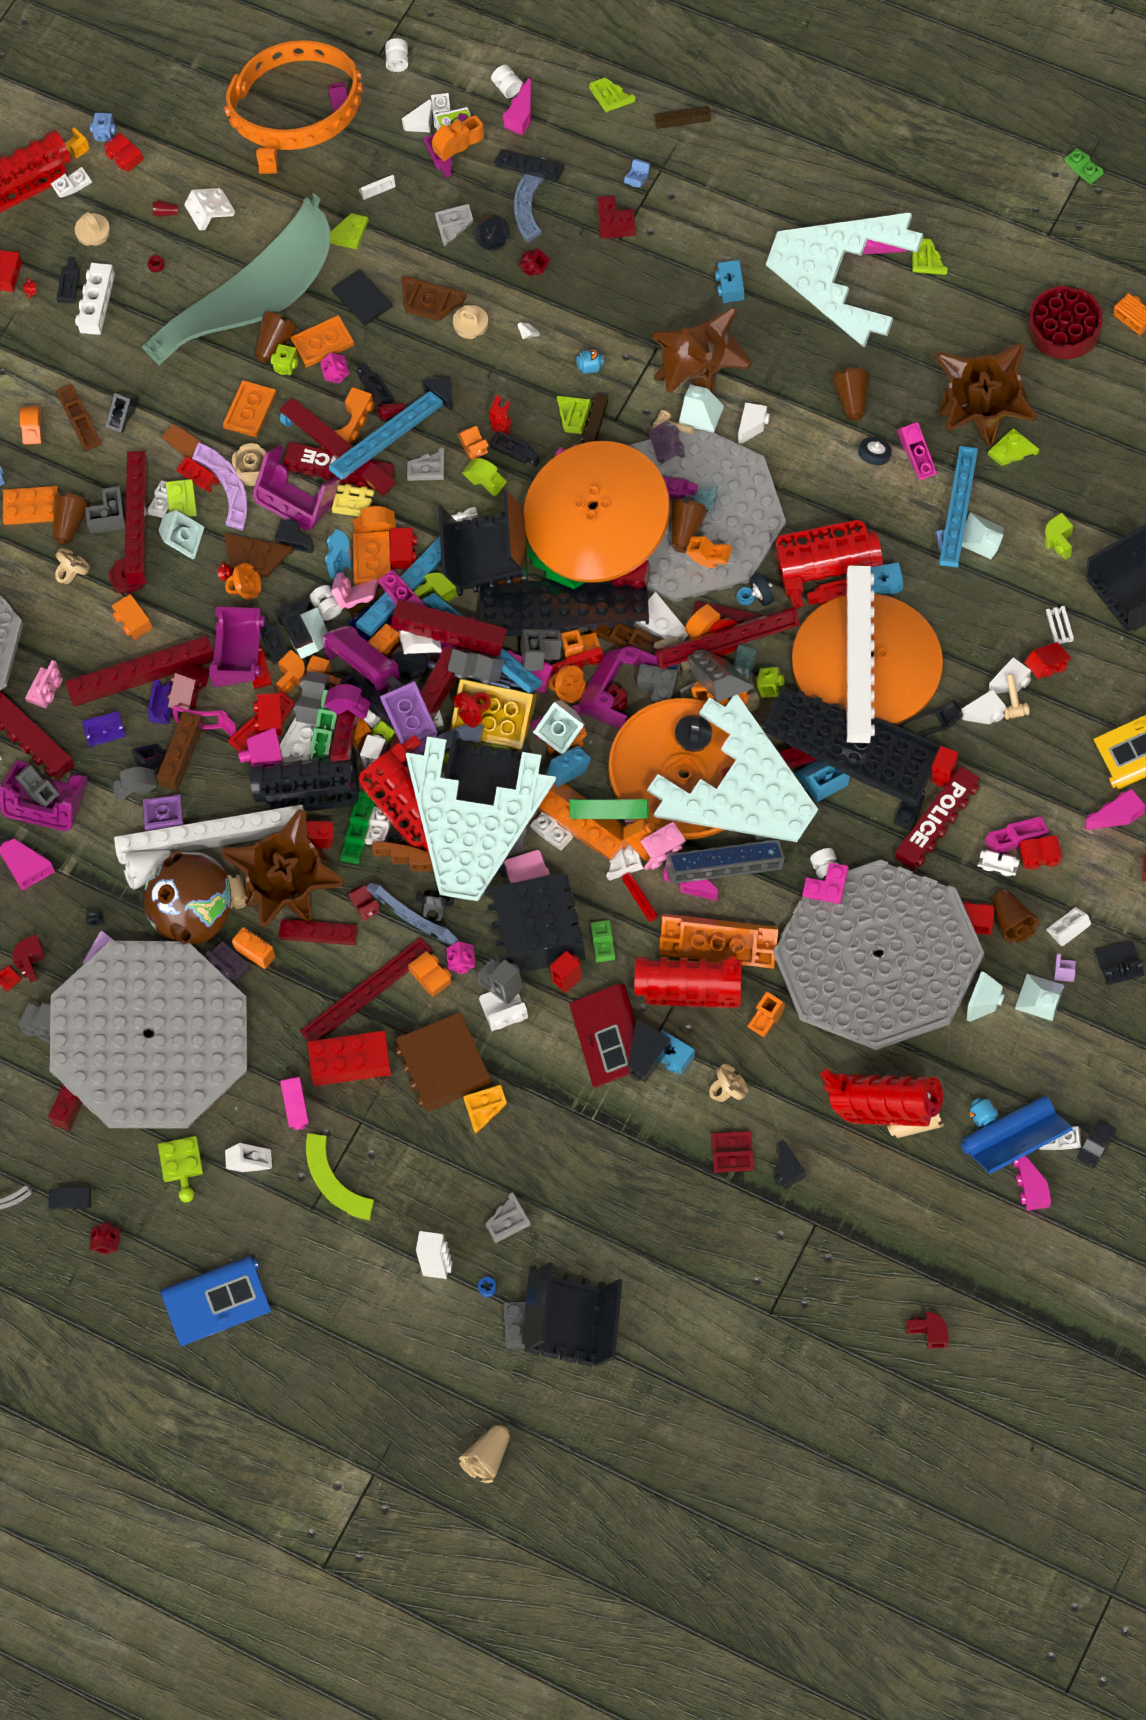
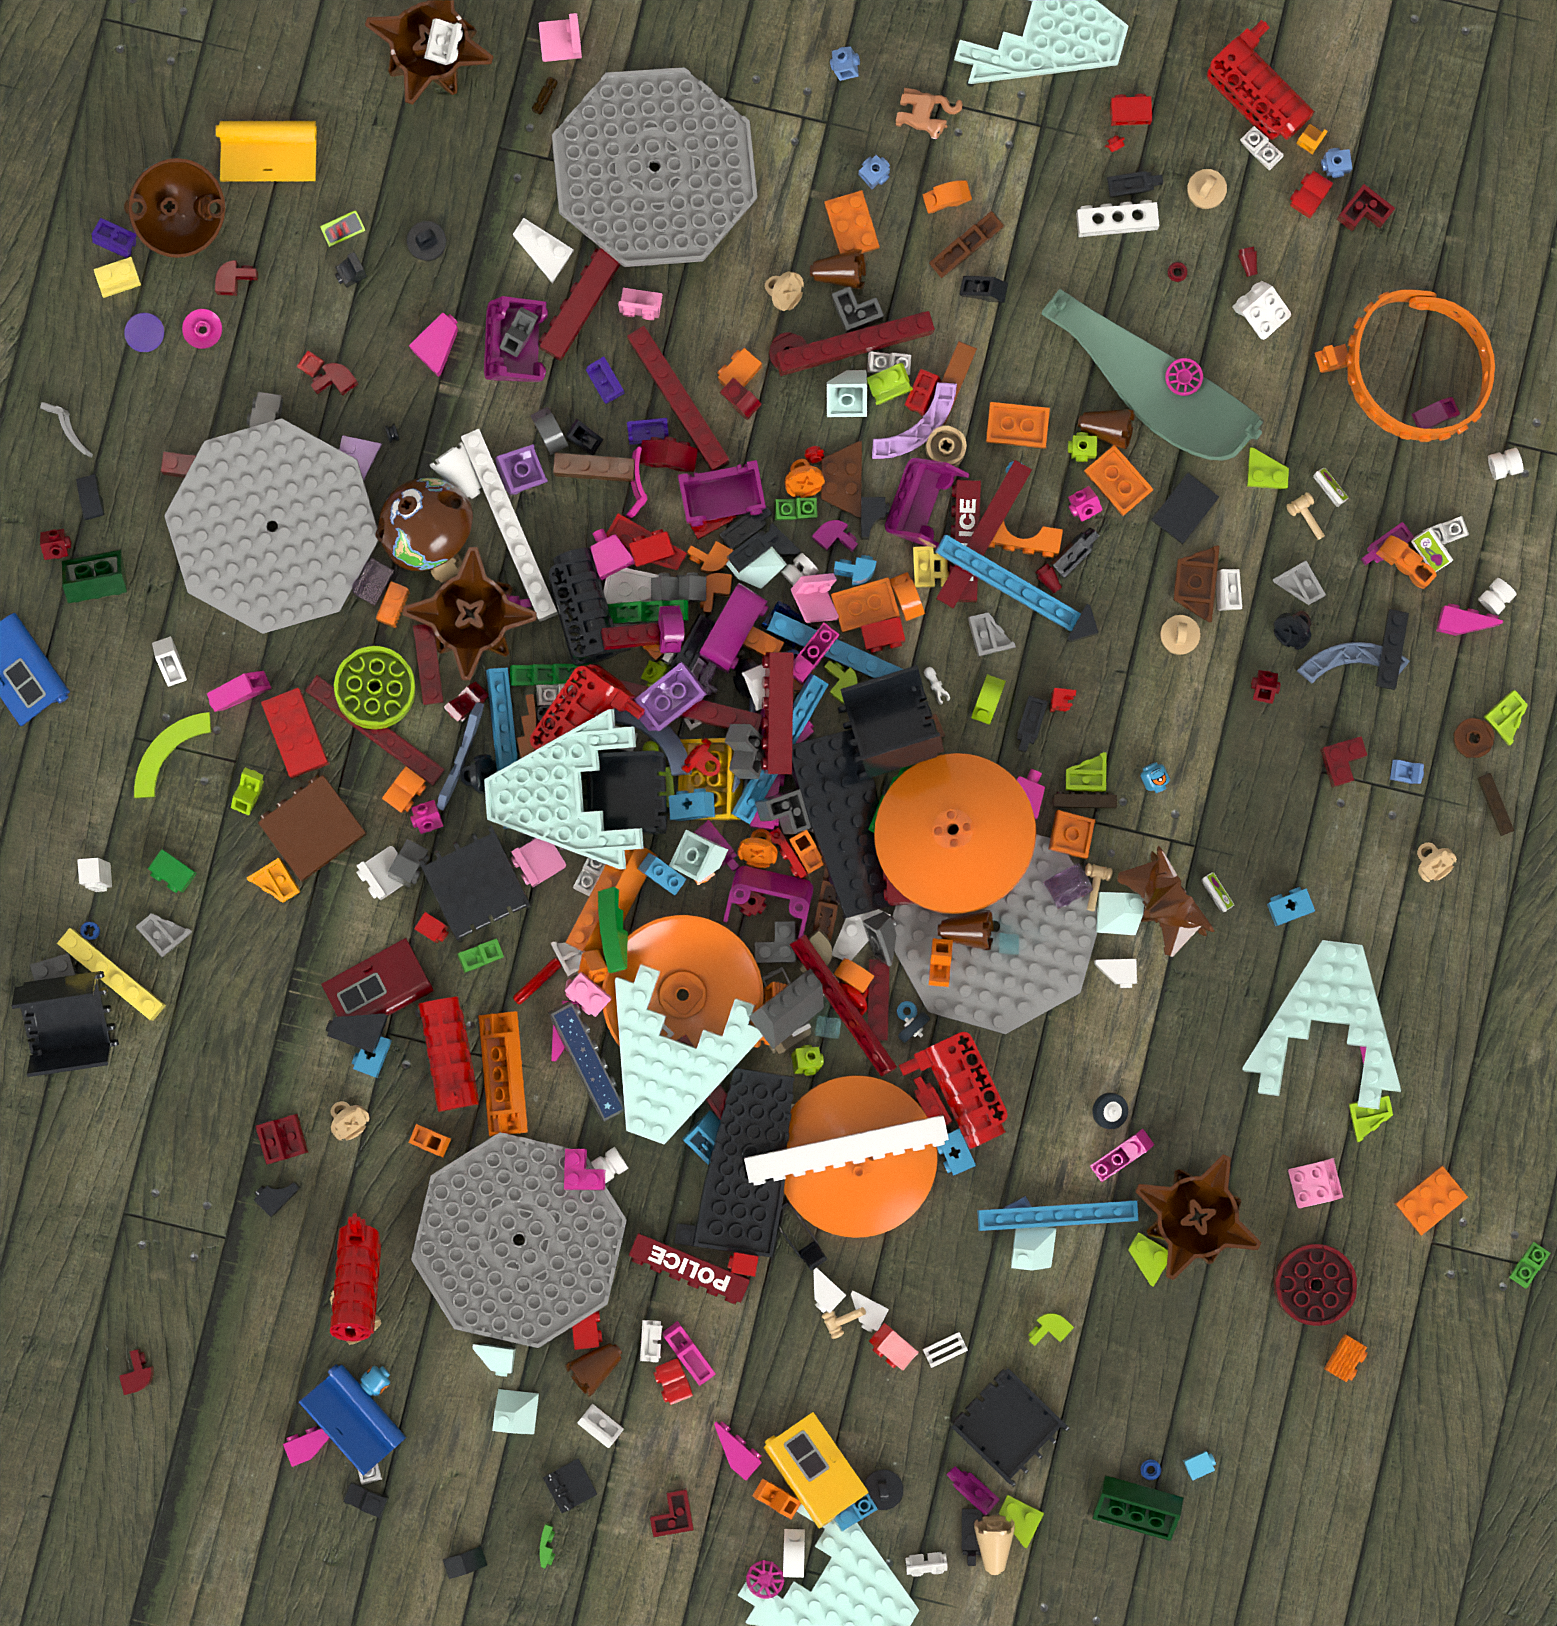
camera: 70 degrees right, 20 degrees up
lime plate [158,1136,203,1203] -> none
red brick [307,821,333,849] -> none
white slope [360,735,387,769] -> none
white slope [402,100,433,132] -> none
orange brick [457,426,488,460] -> none
white slope [518,322,540,339] -> none
magenta hinge [662,476,698,499] -> none
black tile [674,715,713,752] -> none
reddish brown cone [833,368,869,421] -> none
lavender panel [1054,954,1076,982] -> none
none -> light yellow arch [57,928,166,1021]
none -> dark green slope [62,550,127,603]
none -> green brick [148,849,197,893]
none -> lime brick [231,767,264,815]
none -> lime brick [334,646,415,729]
none -> dark azure plate [486,668,518,829]
none -> dark azure brick [669,788,715,821]
none -> dark red brick [719,377,762,420]
none -> bright green slope [774,498,817,520]
none -> magenta brick [812,520,858,553]
none -> dark grey slope [862,912,897,966]
none -> orange plate [1048,810,1095,859]
none -> dark pink wheel [1165,358,1203,396]
none -> white slope [1216,569,1242,611]
none -> tan piece [1287,492,1325,540]
none -> bright pink bracket [1288,1158,1343,1208]
none -> dark red brick [1336,184,1395,231]
none -> orange plate [1395,1166,1468,1236]
none -> tan tile [1417,842,1457,882]
none -> reddish brown plate [1453,718,1494,758]

